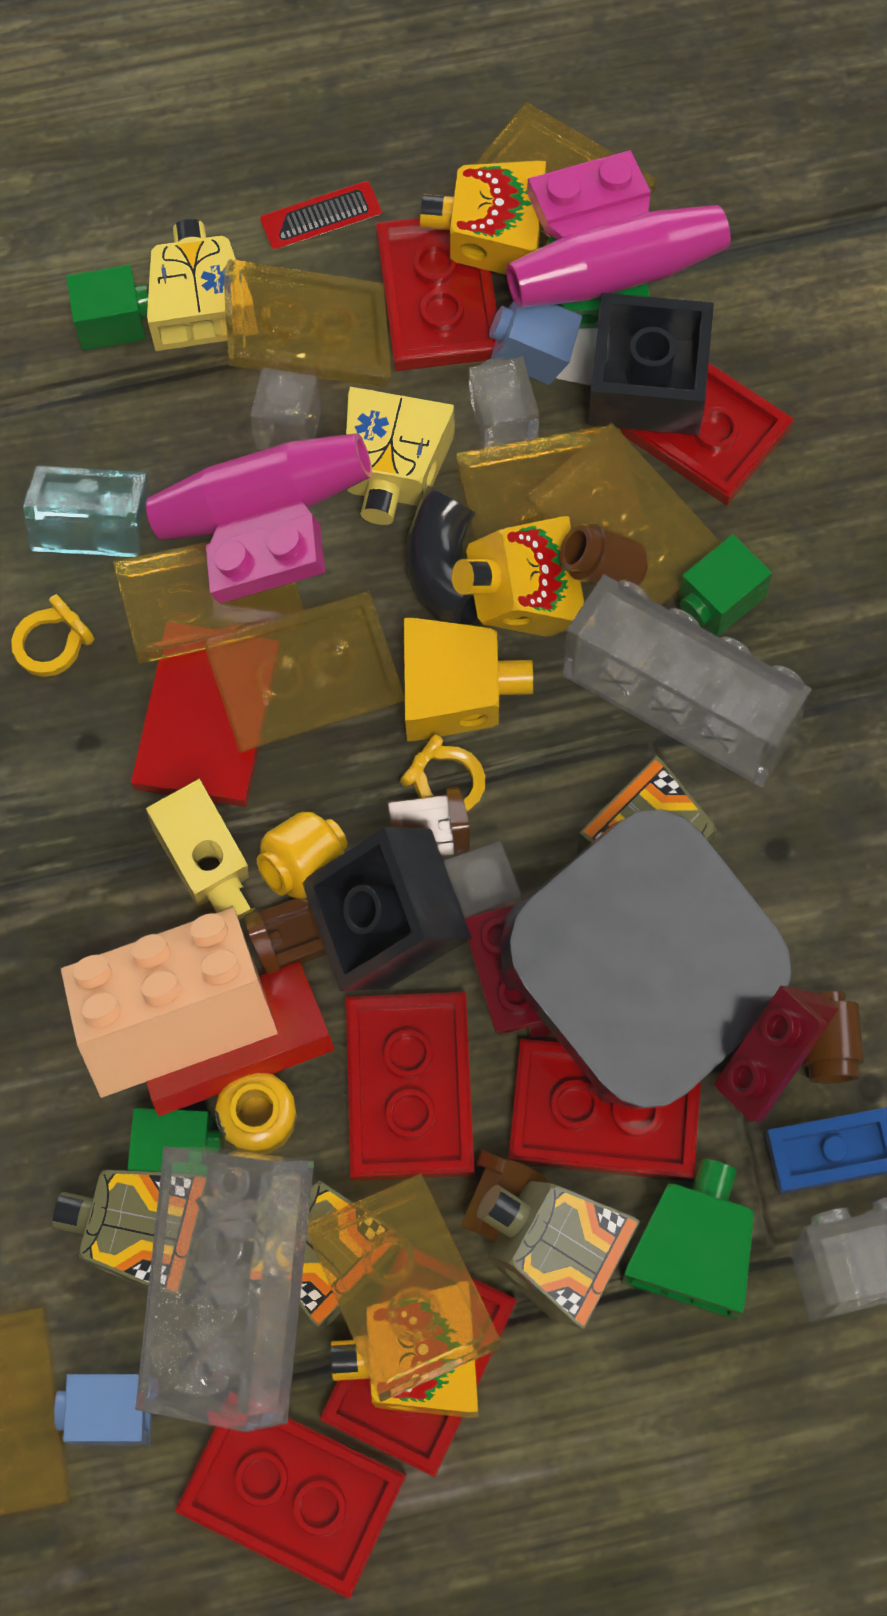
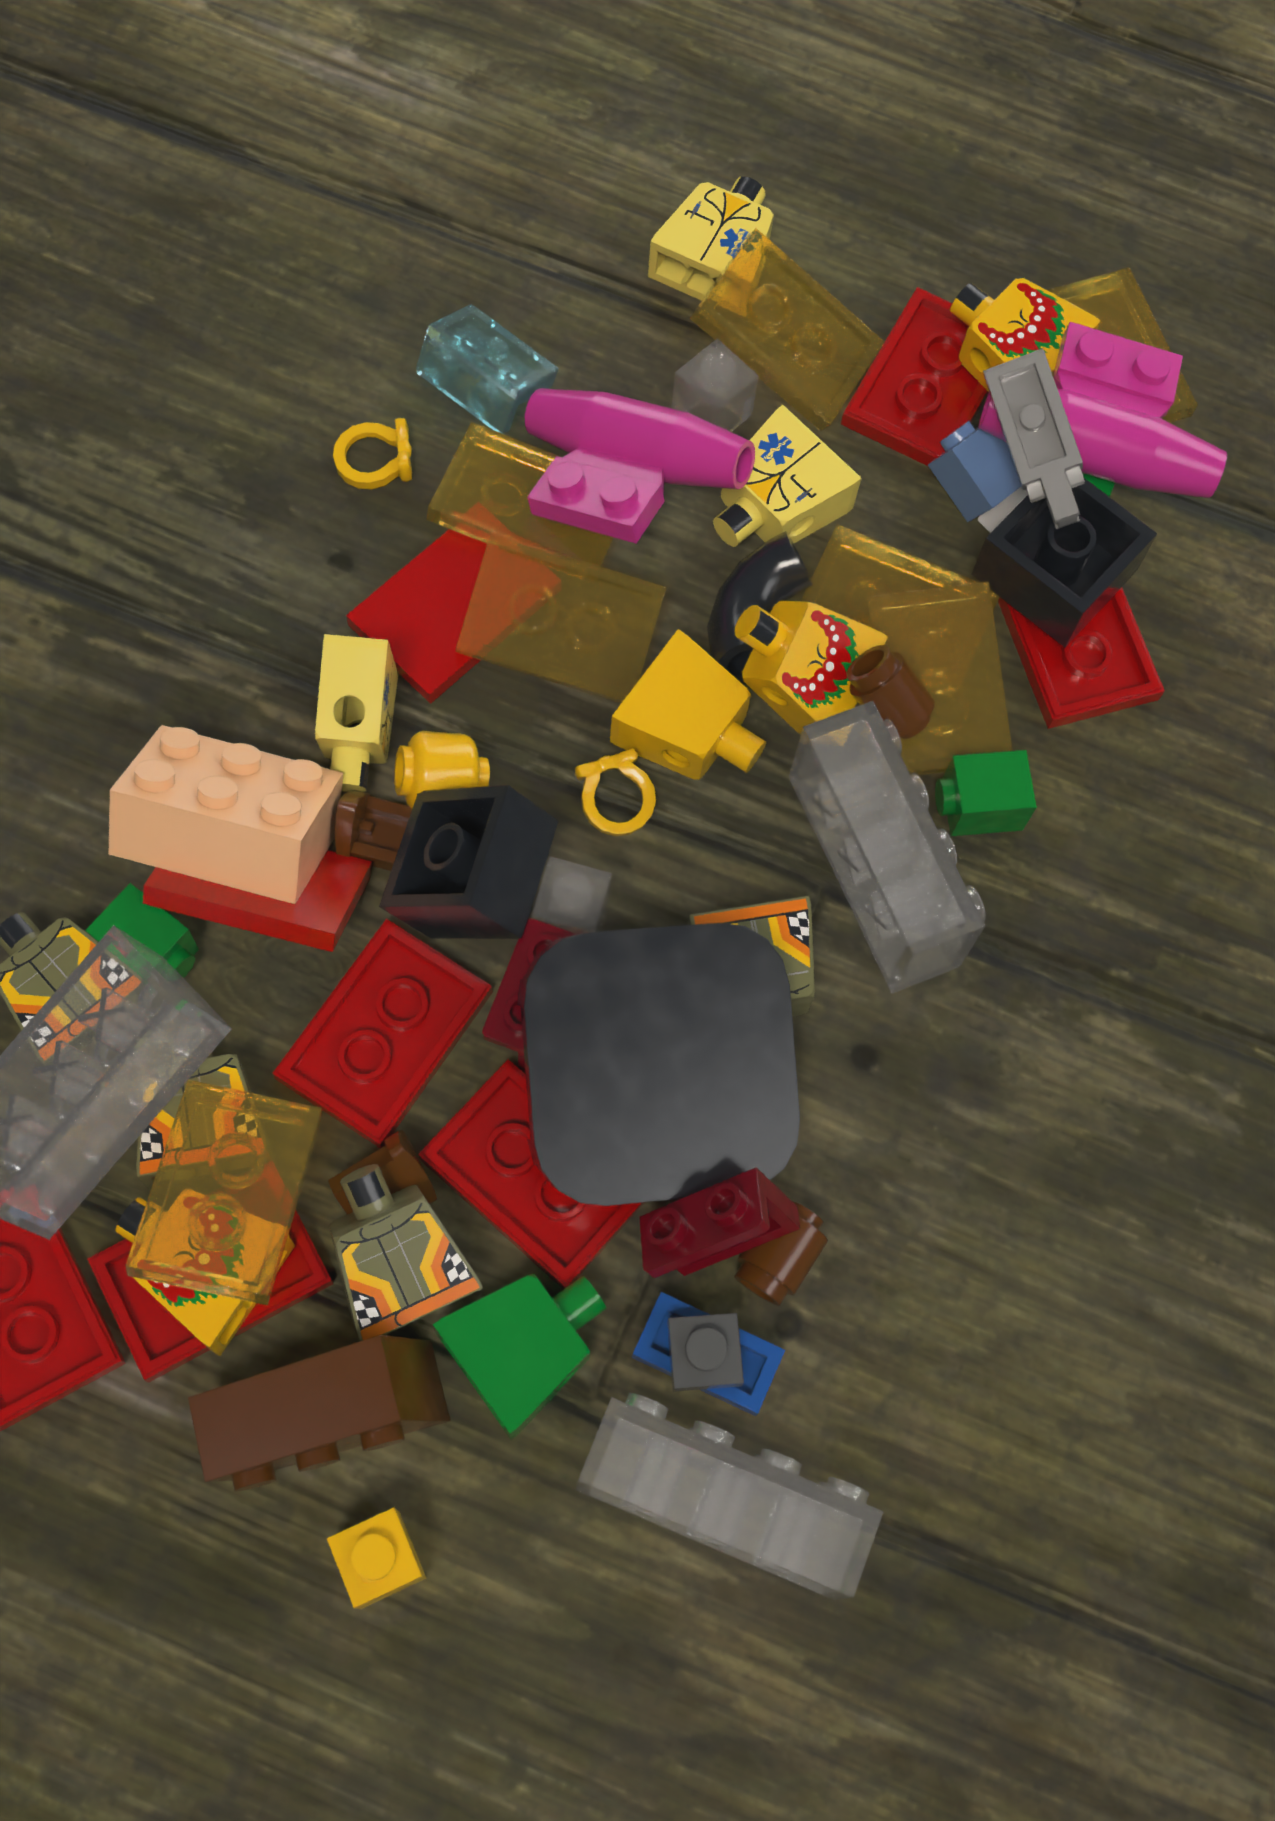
camera: 25 degrees right, 0 degrees up
green brick [66,264,148,351] -> none
yellow head [215,1073,297,1156] -> none
sticker [260,181,382,249] -> none
tile [388,787,470,859] -> none
clear brick [469,356,539,452] -> none
none -> reddish brown wedge [188,1335,451,1492]
none -> yellow brick [327,1507,426,1609]
none -> dark grey plate [667,1313,744,1392]
none -> light grey hinge [983,348,1085,529]

